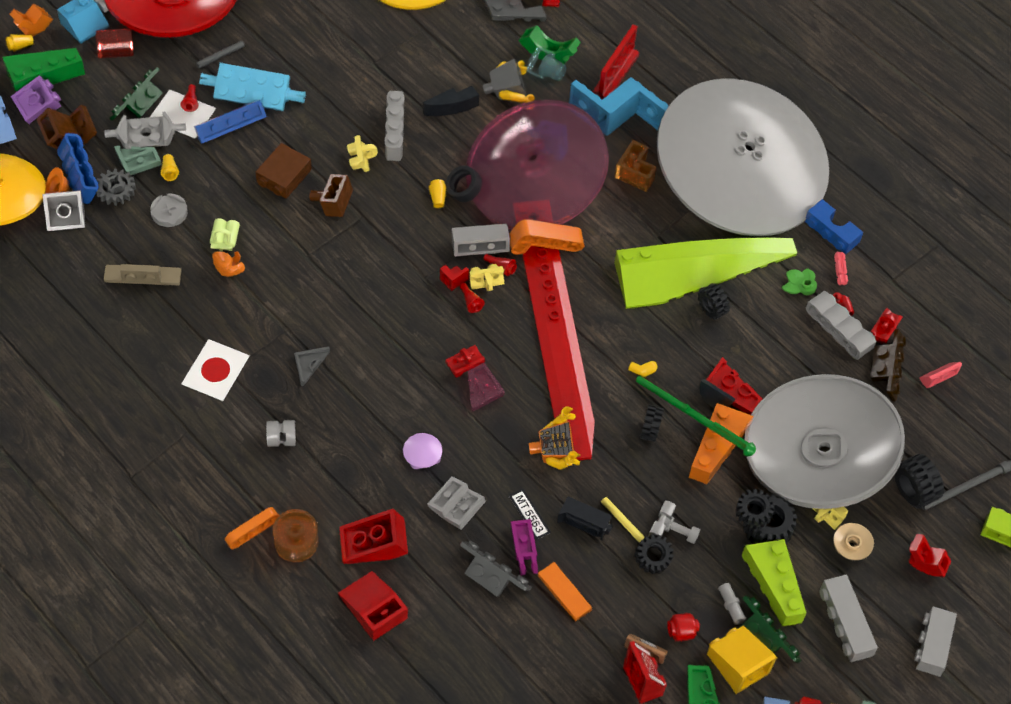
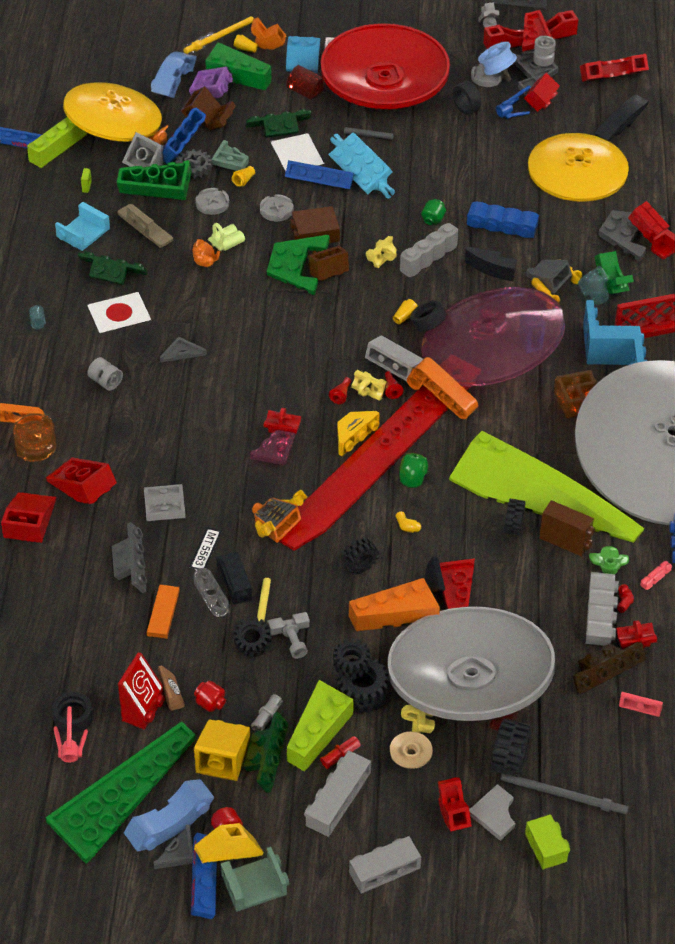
camera: 50 degrees right, 10 degrees down
light grey plate [104,112,186,149] -> none
red cone [180,84,198,112] -> none
lavender dish [403,433,442,469] -> none
red panel [440,265,469,291] -> none
magenta hinge [510,519,538,575] -> none
green bar [636,376,756,457] -> none
none -> clear light blue piece [29,305,46,329]
none -> medium azure panel [55,202,110,251]
none -> dark green bracket [78,251,147,285]
none -> lime tile [81,168,92,193]
none -> green wedge [117,160,192,200]
none -> clear beam [194,568,229,617]
none -> light grey tile [260,194,294,222]
none -> green wing [267,235,330,295]
none -> red axle [320,736,360,769]
none -> yellow slope [337,411,380,456]
none -> green helmet [399,453,428,488]
none -> green head [421,199,446,225]
none -> blue brick [467,201,539,238]
none -> light grey tile [469,784,515,841]
none -> reddish brown brick [539,500,595,557]

